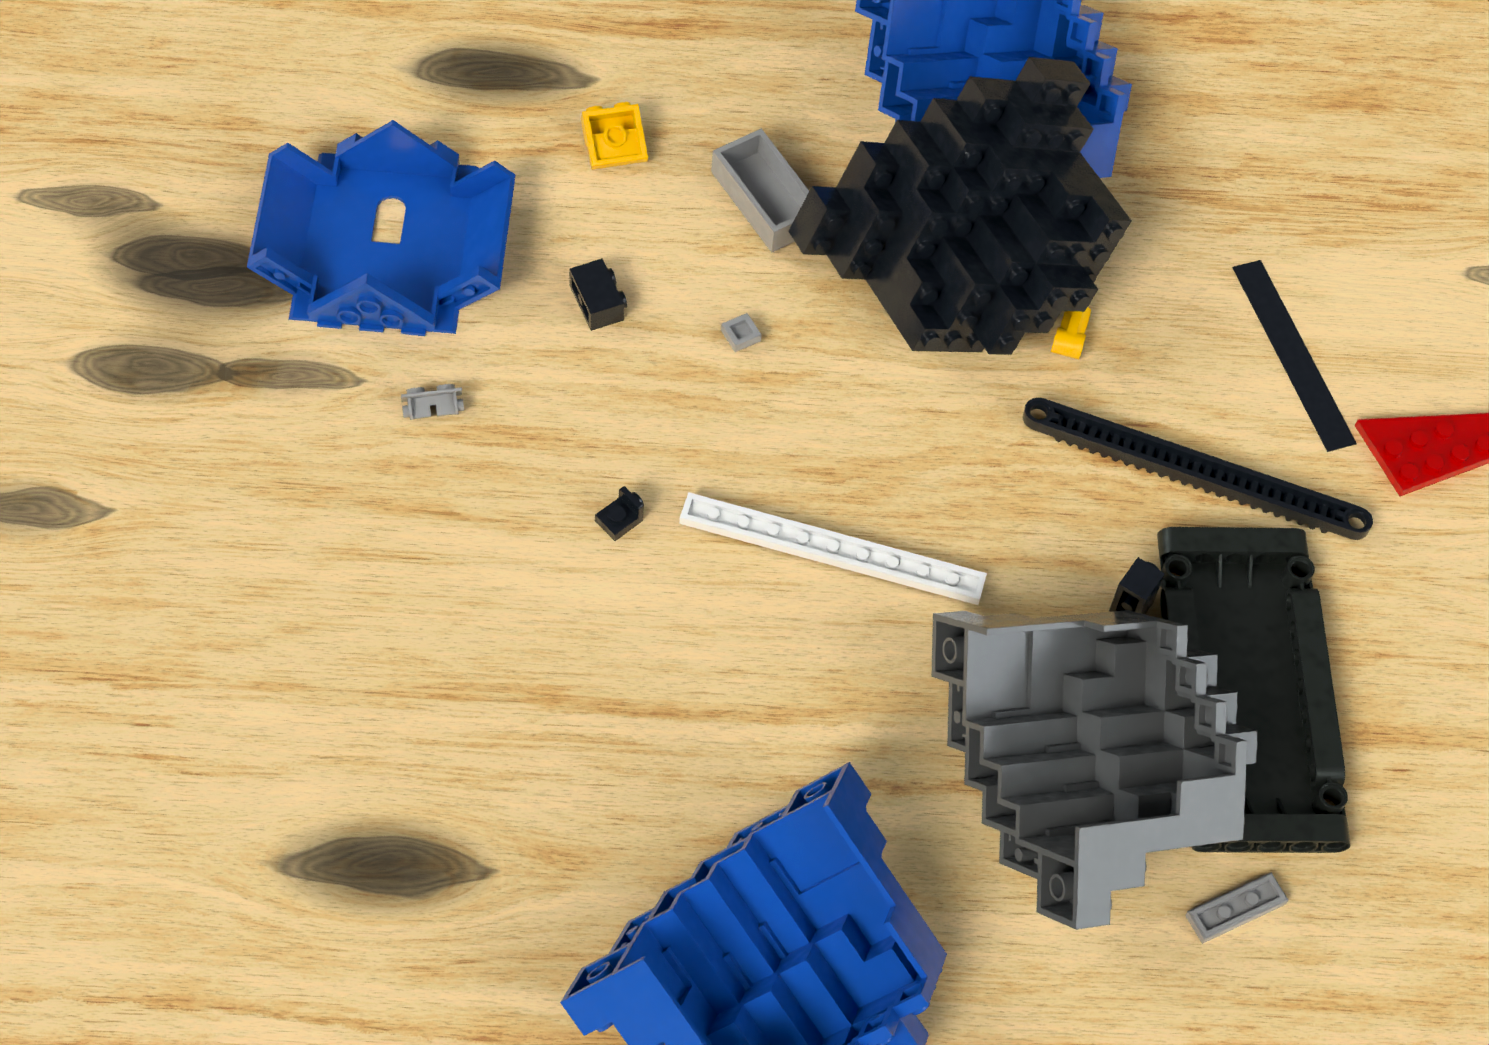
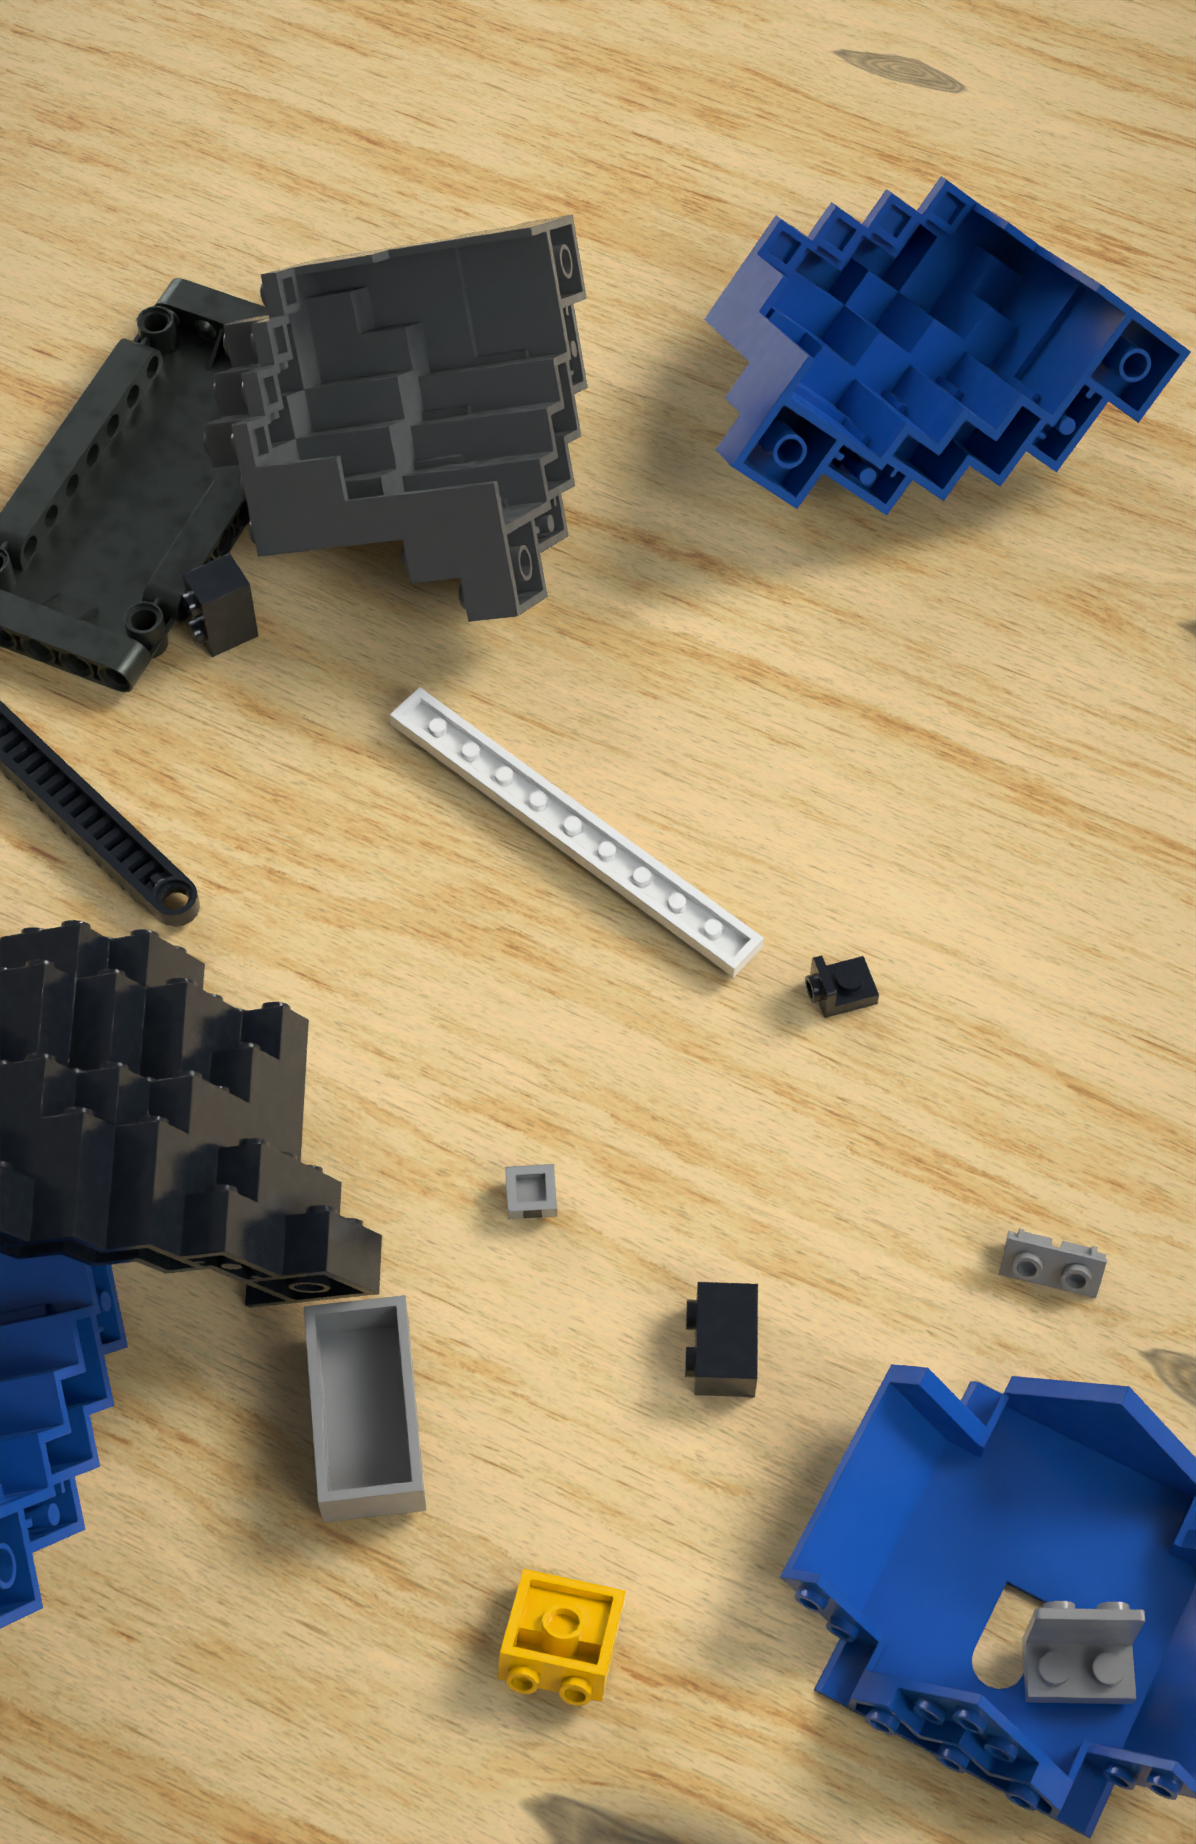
camera: 150 degrees left, 0 degrees up
none -> light grey bracket [1022,1601,1145,1704]

